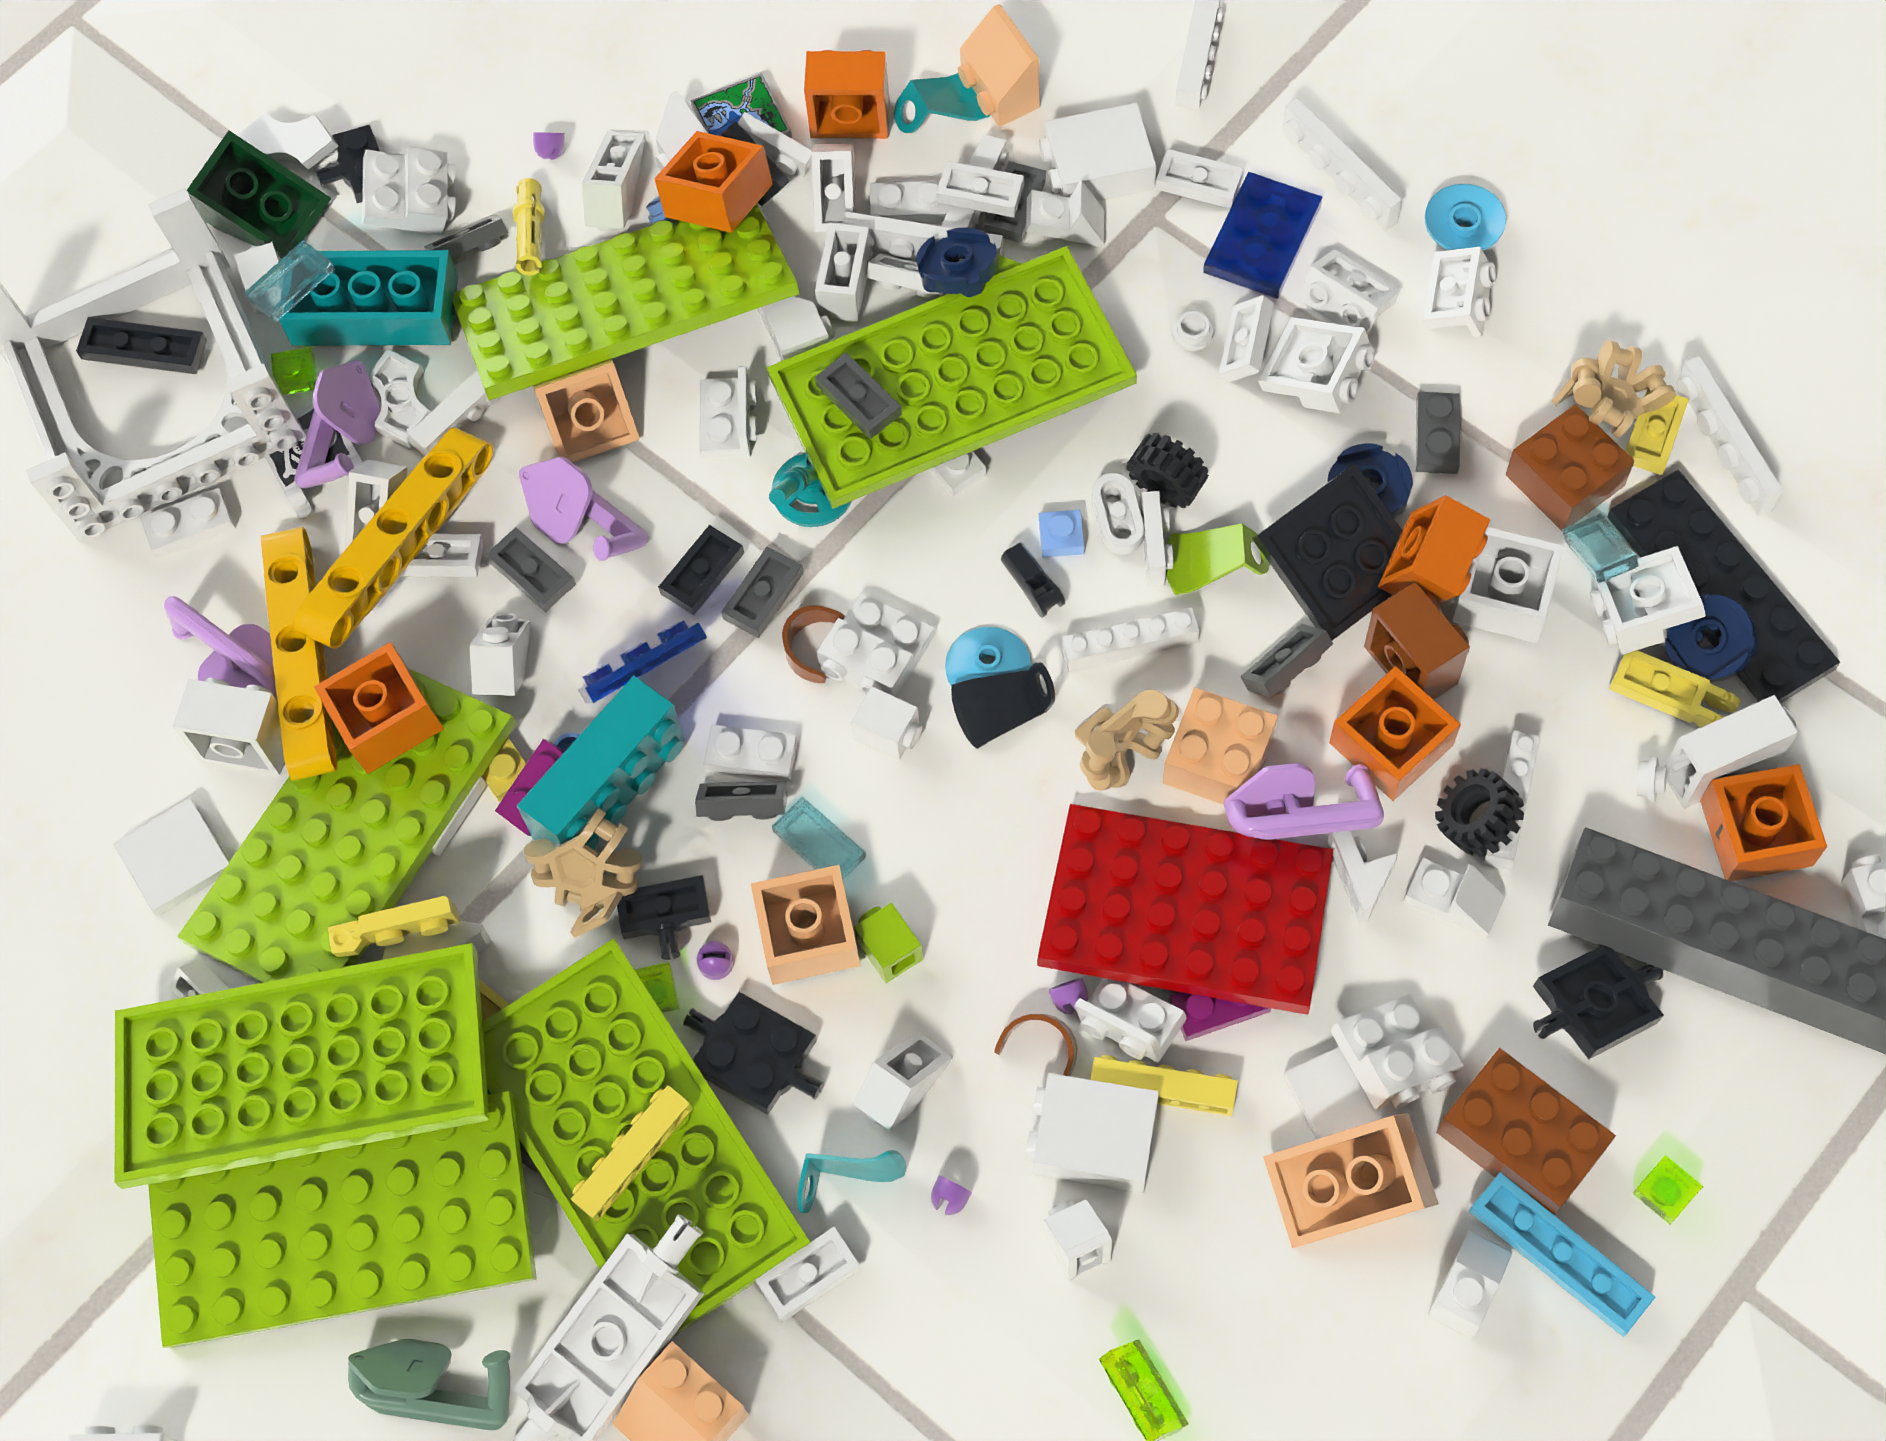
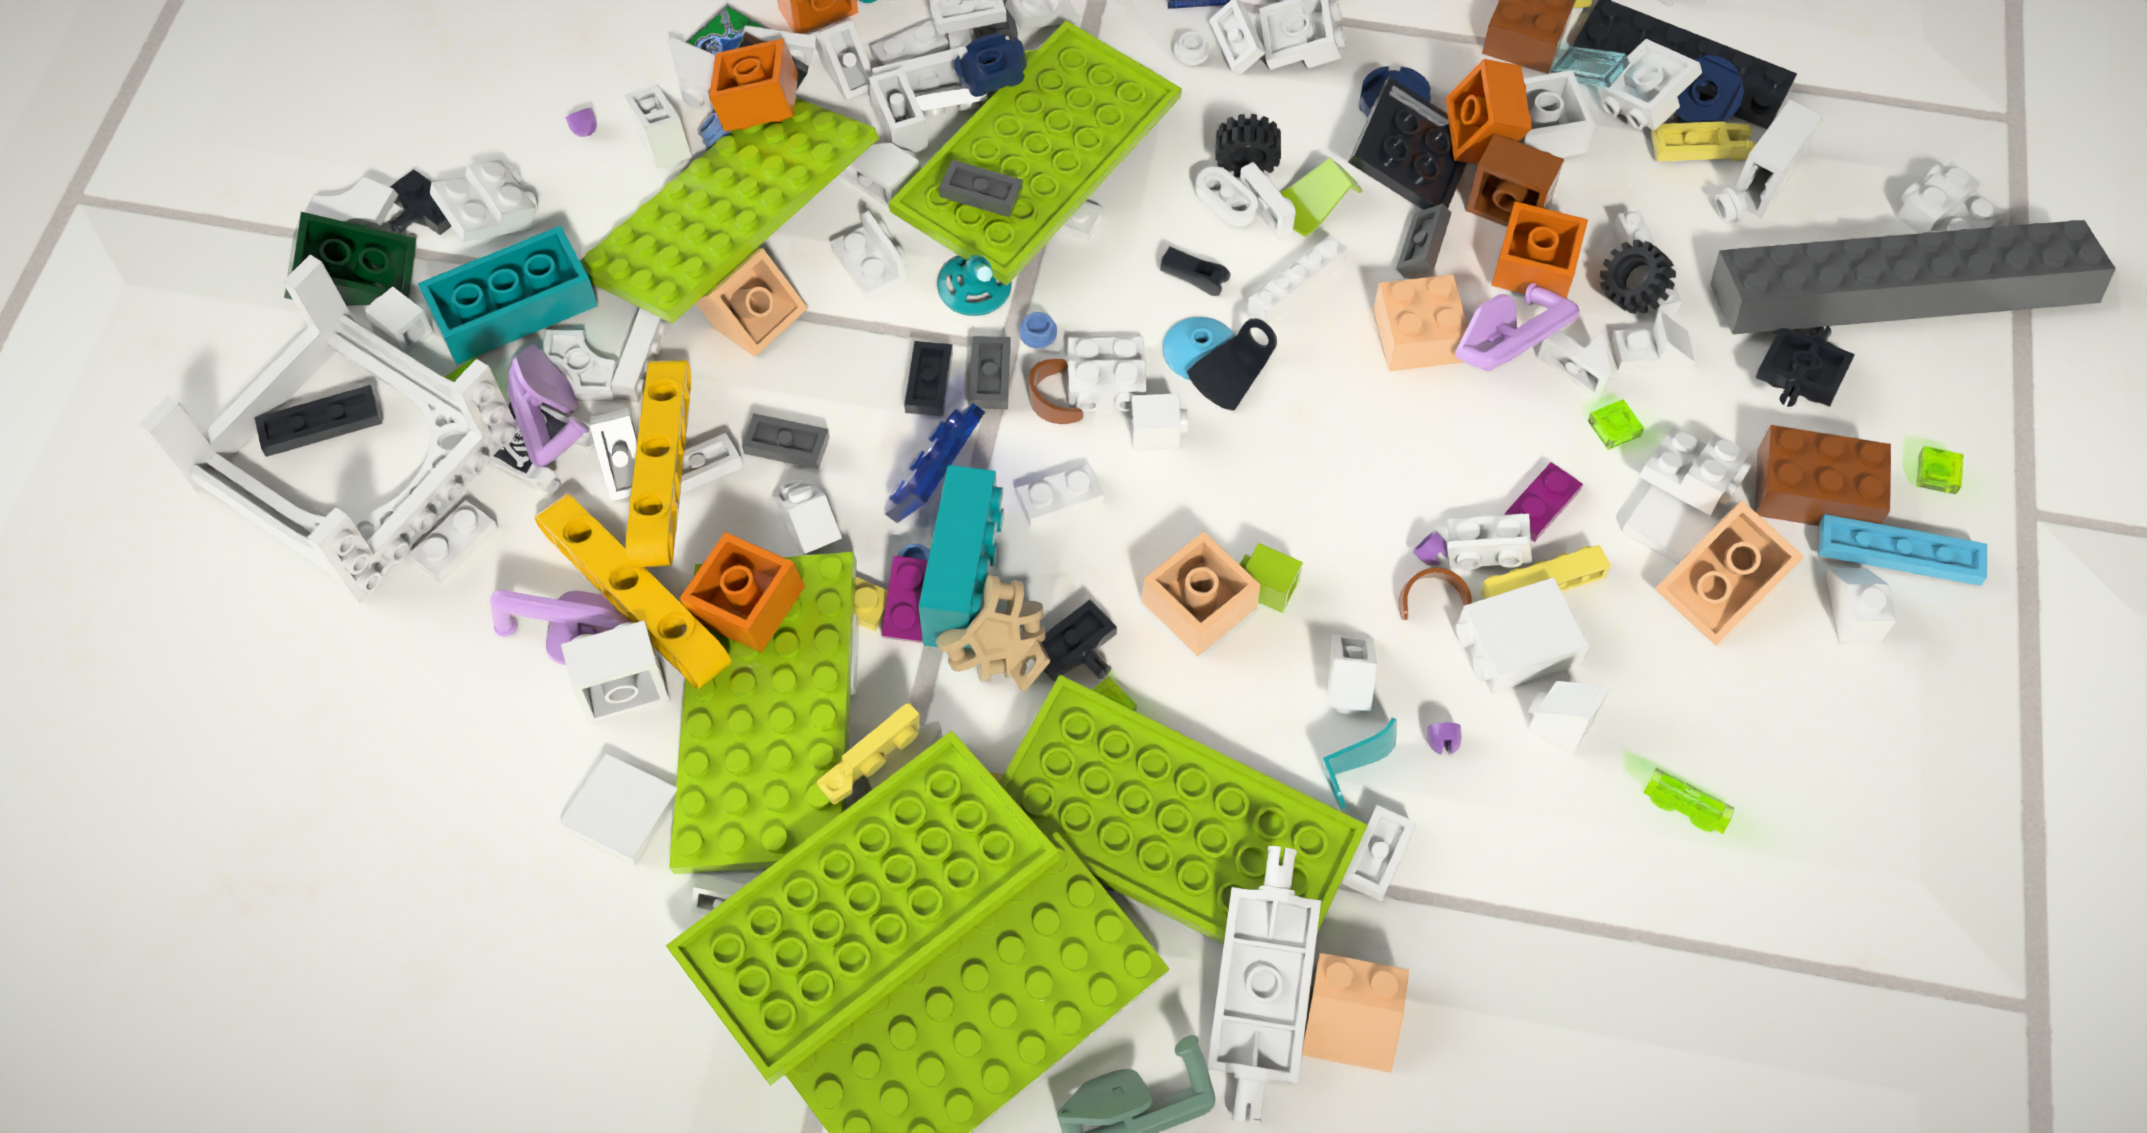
camera: 35 degrees left, 5 degrees down
clear light blue tile [244,240,334,323] -> none
dark grey plate [424,214,508,265] -> none
light yellow pin [513,178,545,276] -> none
lavender piece [519,457,649,561] -> none
light yellow piece [571,1085,693,1222] -> none
black plate [683,992,825,1115] -> none
dark grey plate [695,781,788,821] -> none
medium lavender hinge [697,941,734,980] -> none
clear light blue tile [772,796,866,880] -> none
red plate [1037,804,1334,1015] -> none
light blue plate [1038,509,1084,558] -> none
tan piece [1075,690,1179,791] -> none
dark grey plate [1415,392,1460,474] -> none
orange brick [1700,764,1828,881] -> none
none -> medium blue plate [1019,312,1057,349]
none -> clear neon green plate [1587,399,1644,450]

